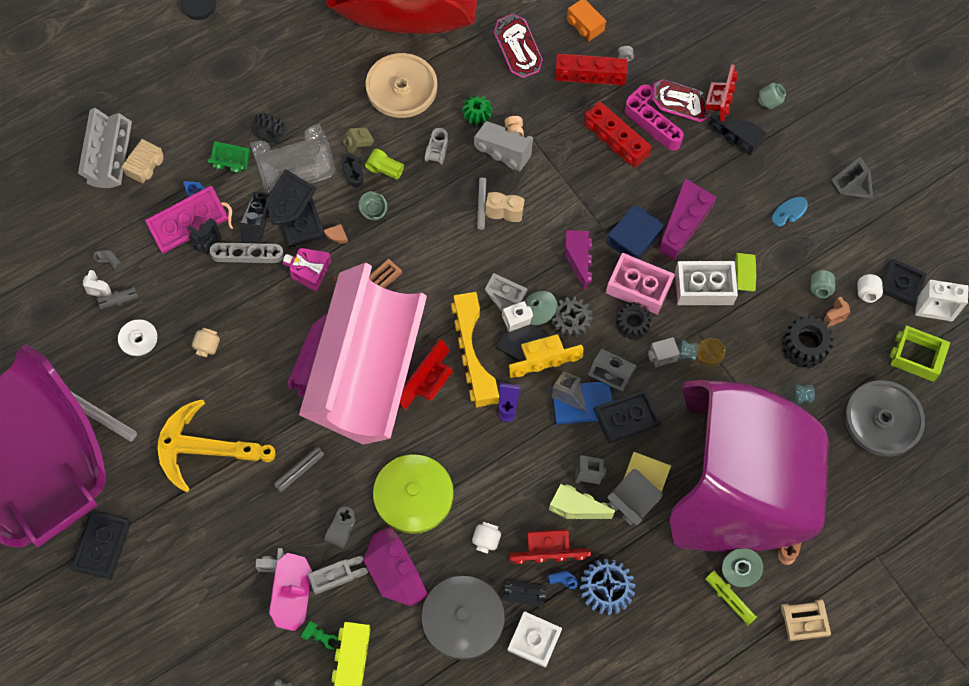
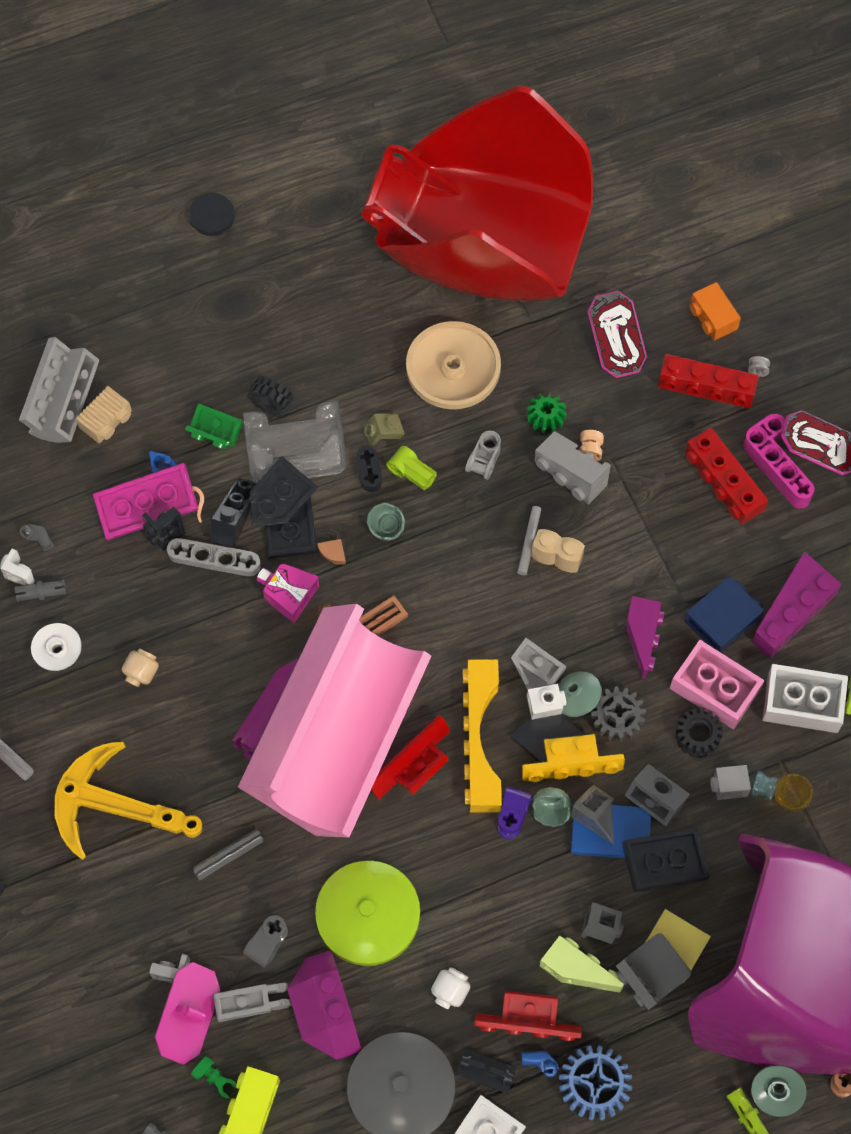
camera: 15 degrees right, 0 degrees up
none -> sand green hair [532,787,571,827]

